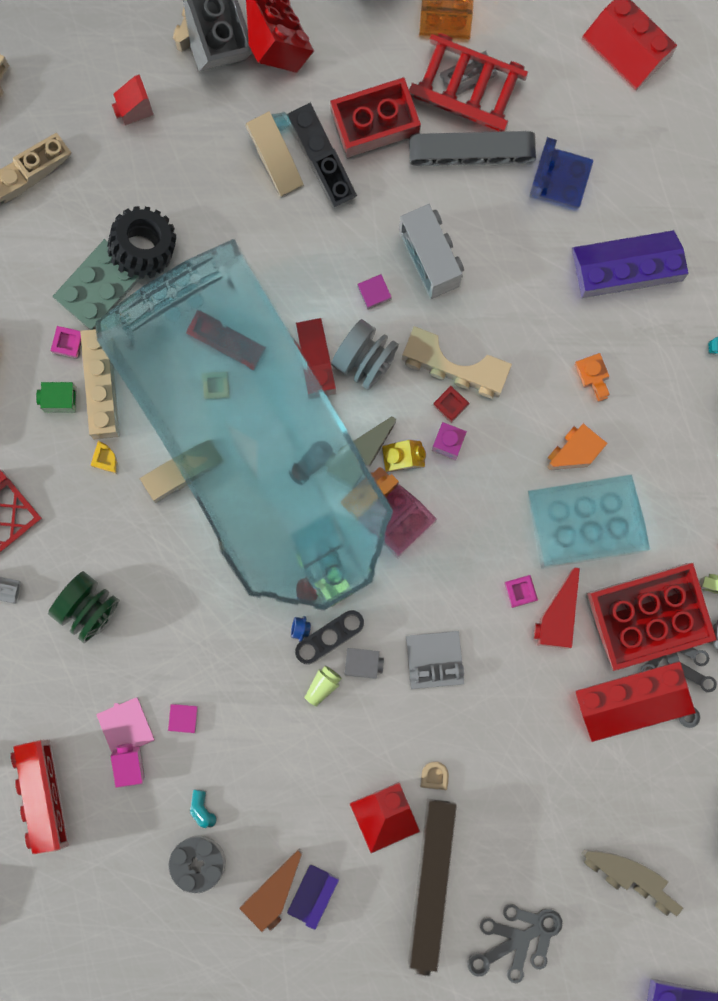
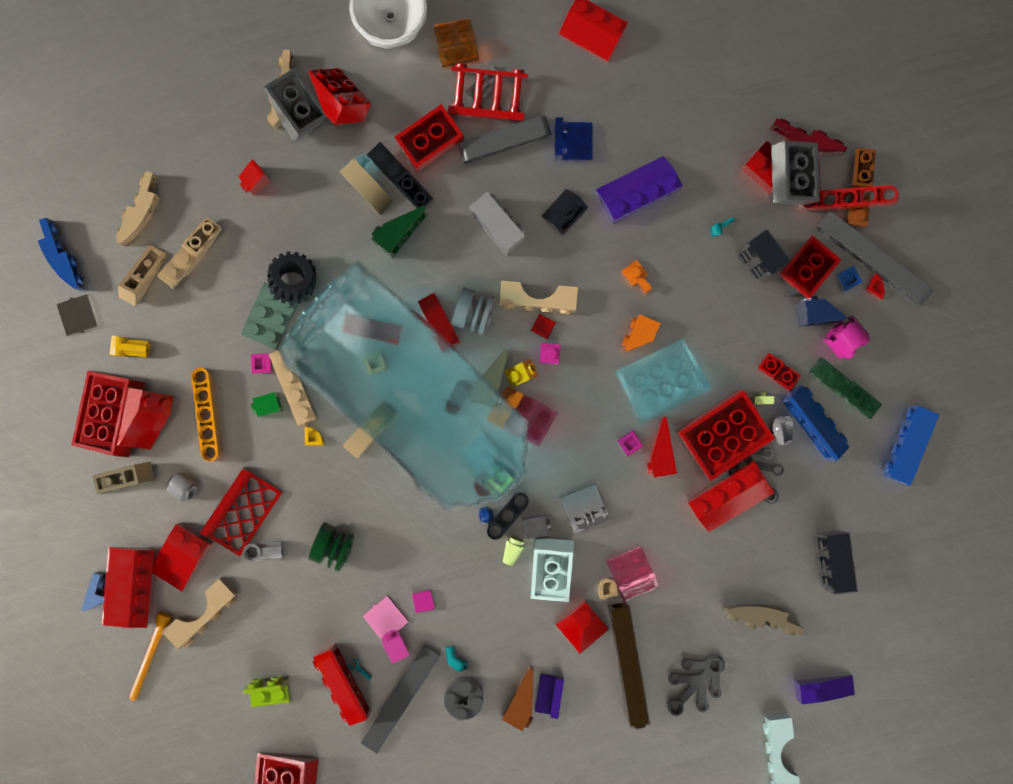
camera: 20 degrees left, 5 degrees up
dark pink tile [357,274,392,309] -> none
none -> teal hand [347,658,372,680]
none -> dark grey tile [361,645,440,754]
none -> dark green slope [371,206,428,259]
none -> light aqua slope [531,537,574,602]
none -> black panel [542,189,588,235]
none -> clear pink bracket [607,547,659,602]

